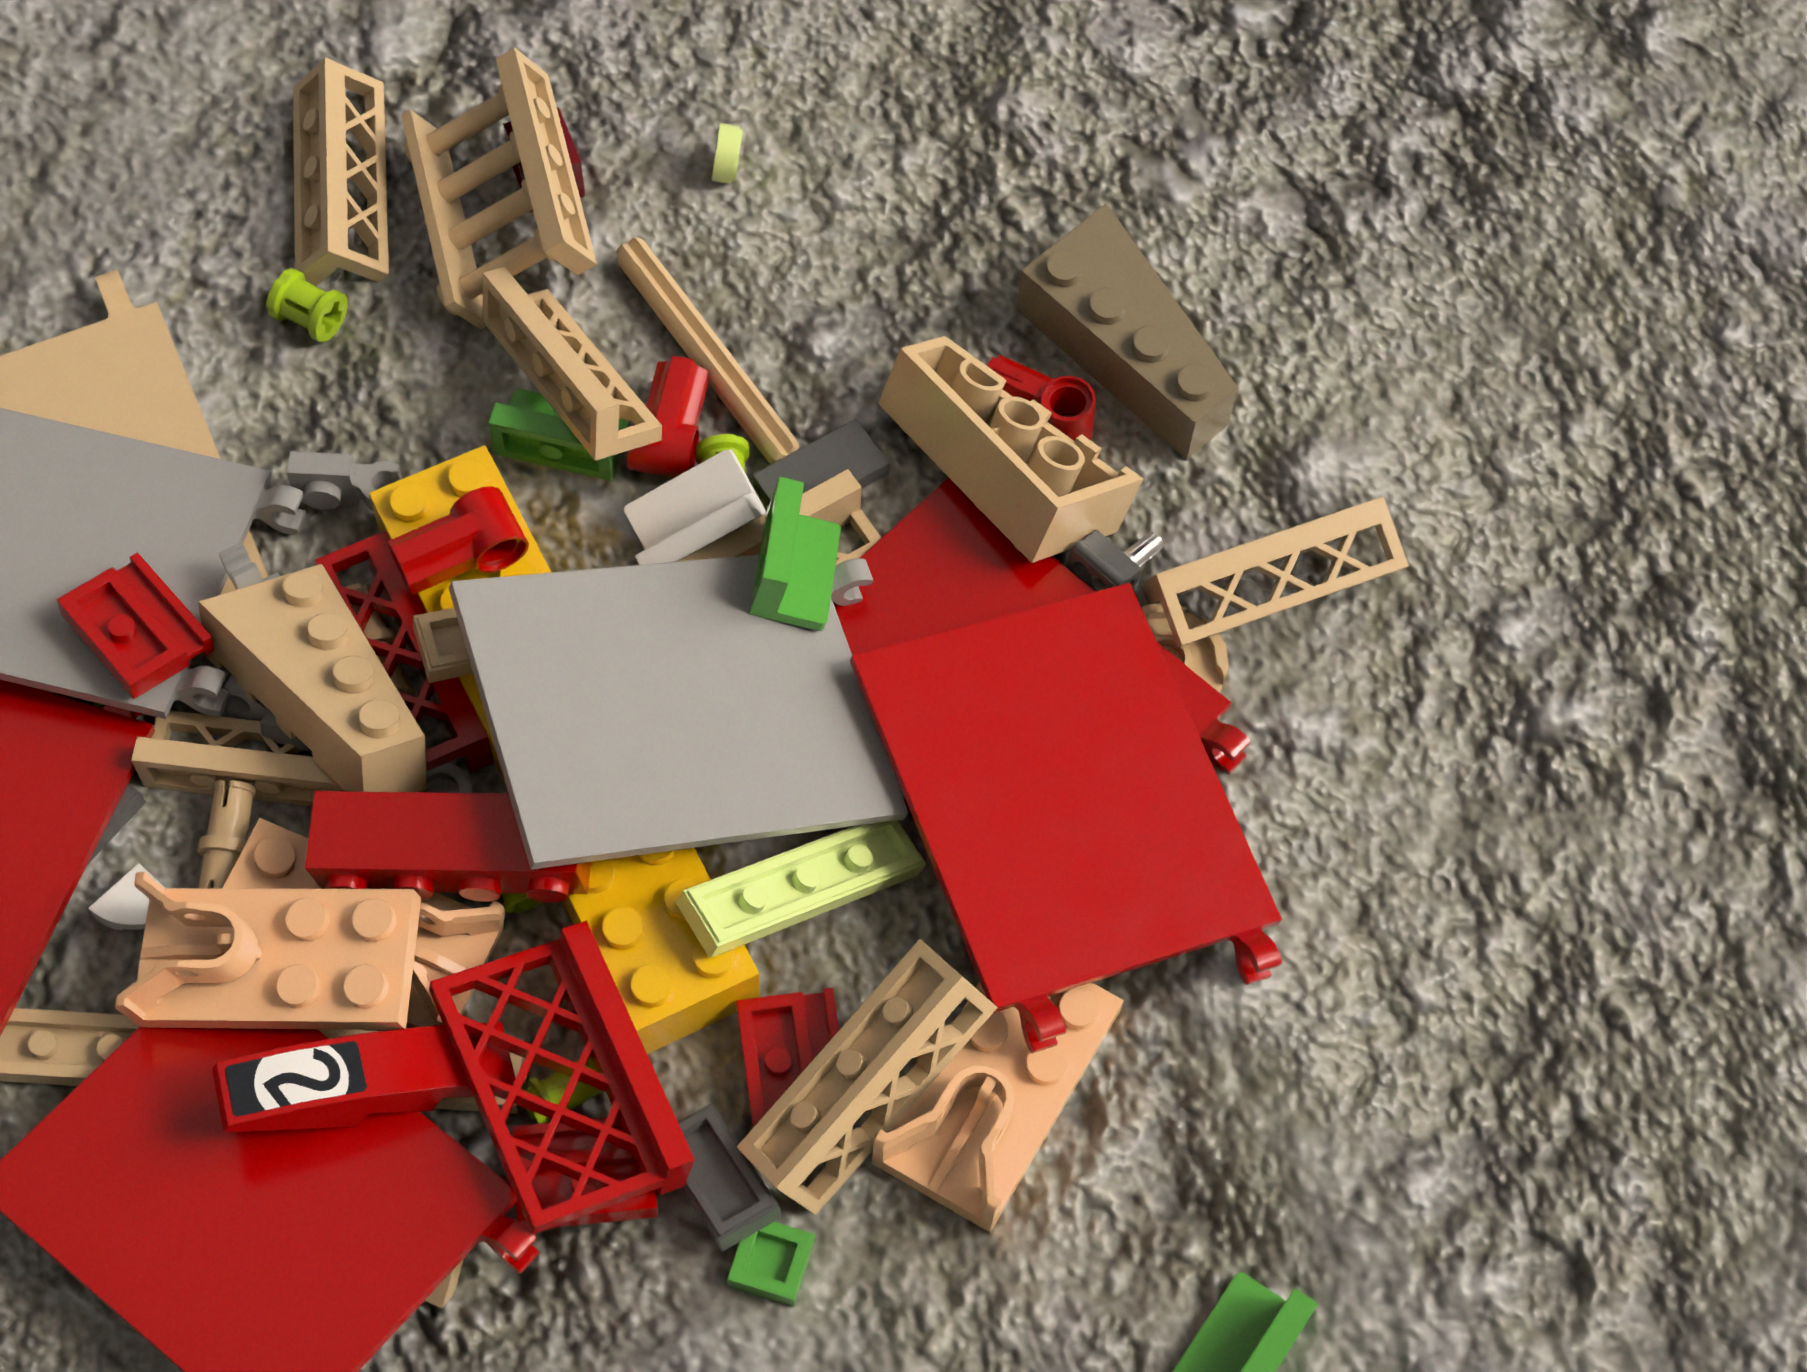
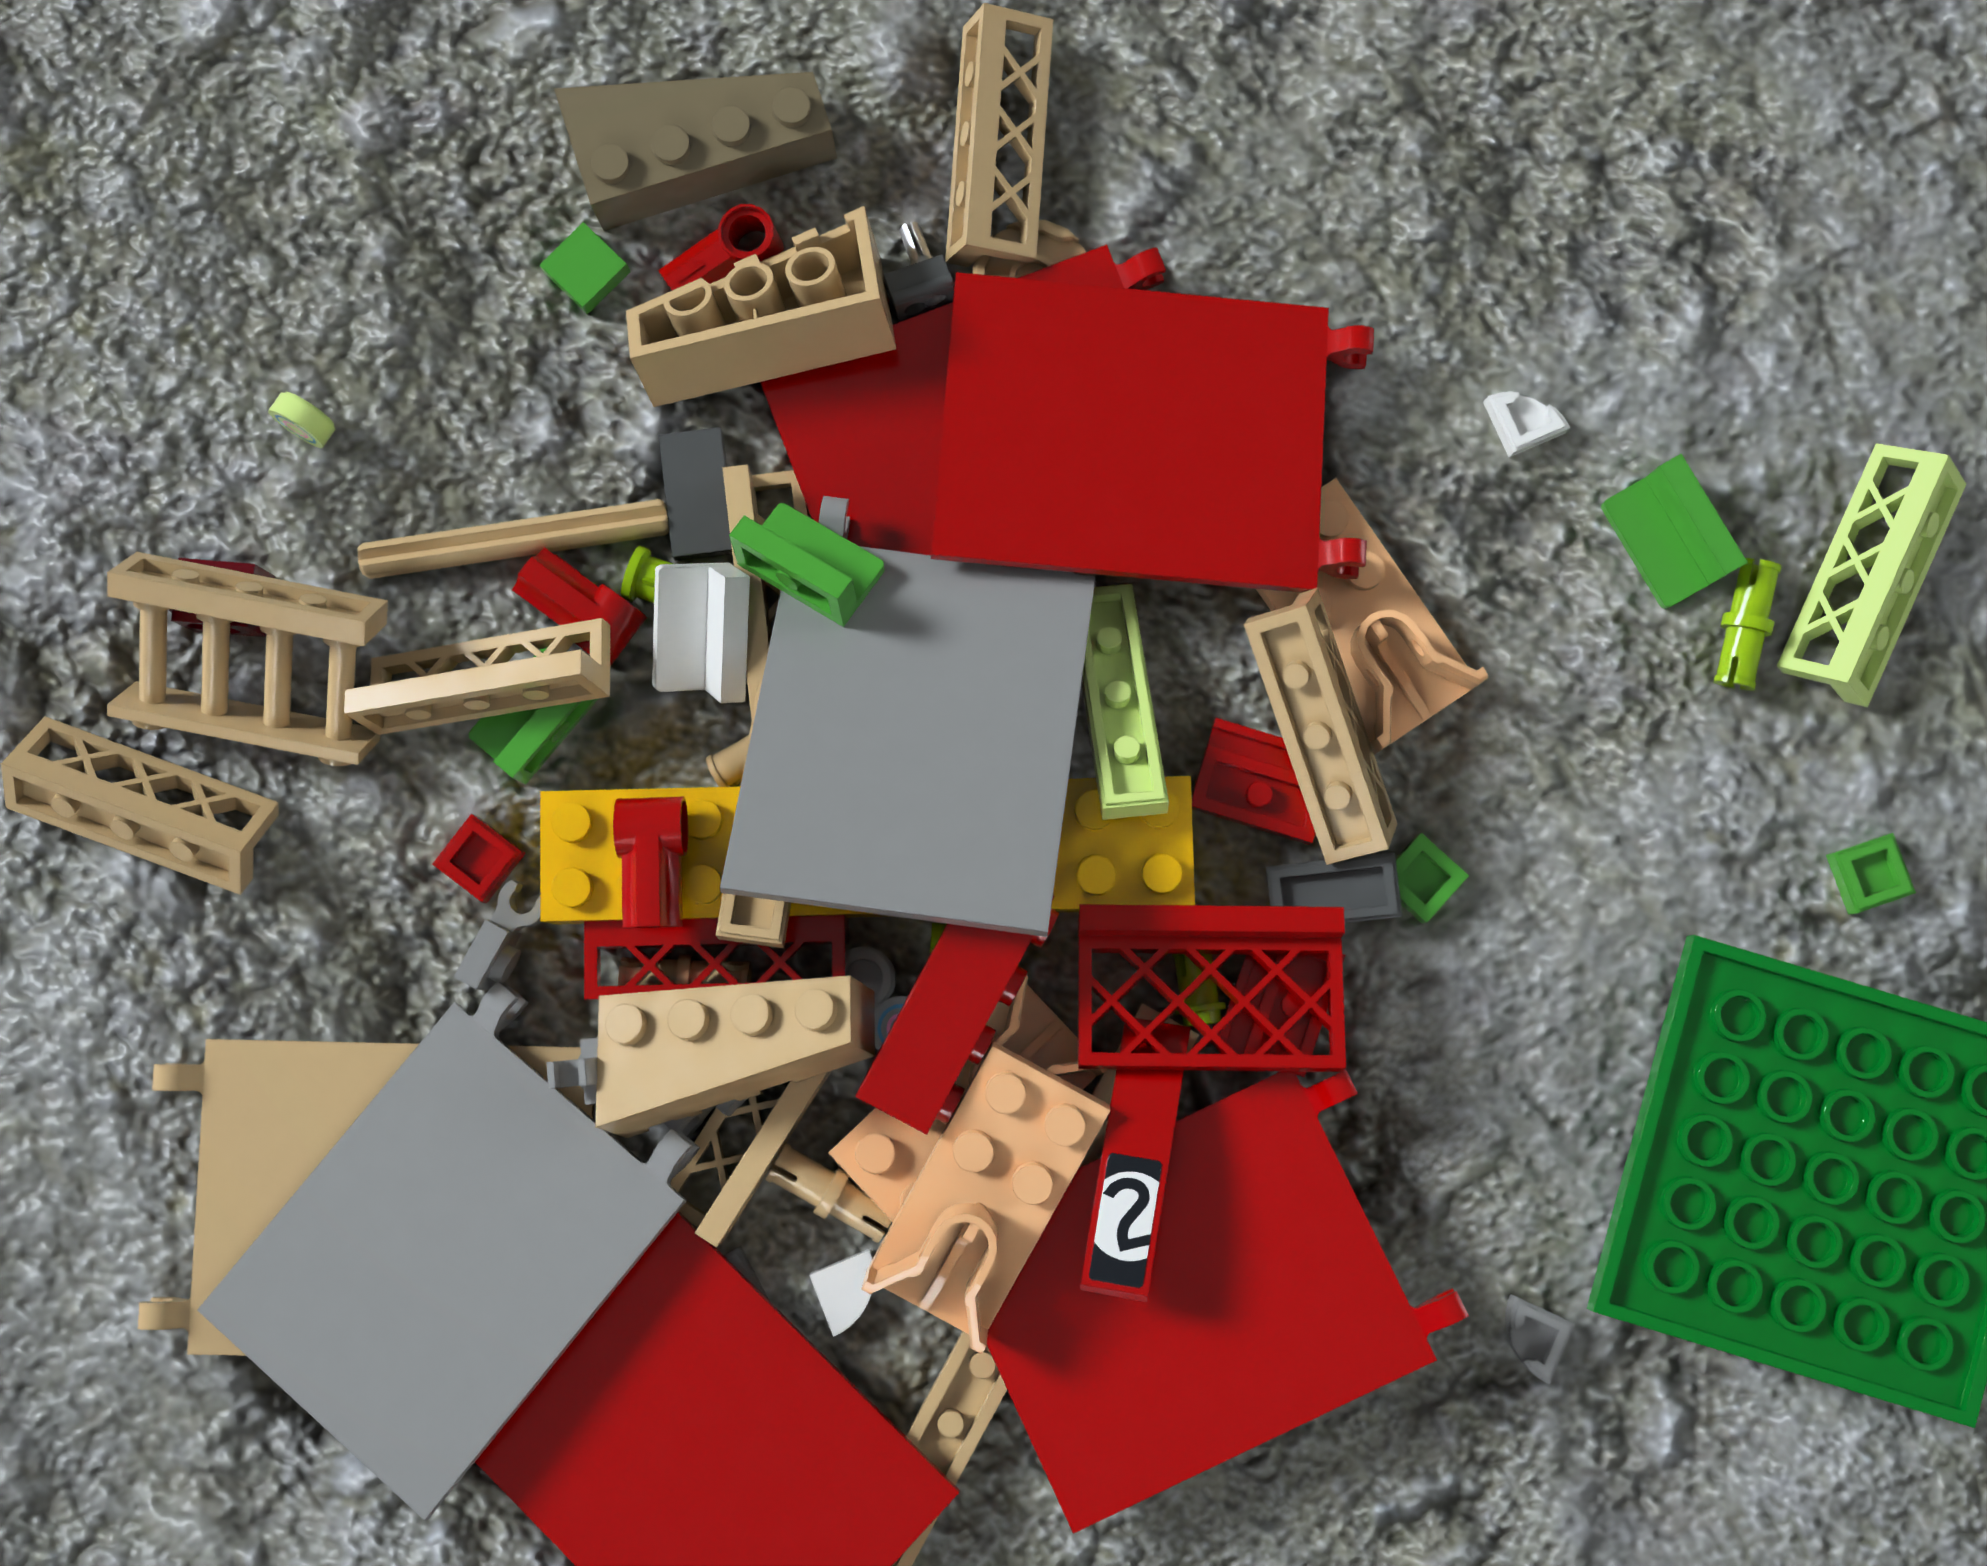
camera: 60 degrees left, 20 degrees up
red plate [56,552,214,700] -> none
lime bush [266,268,348,343] -> none
none -> red tile [432,814,526,903]
none -> bright green tile [539,222,631,315]
none -> white tile [1483,391,1570,457]

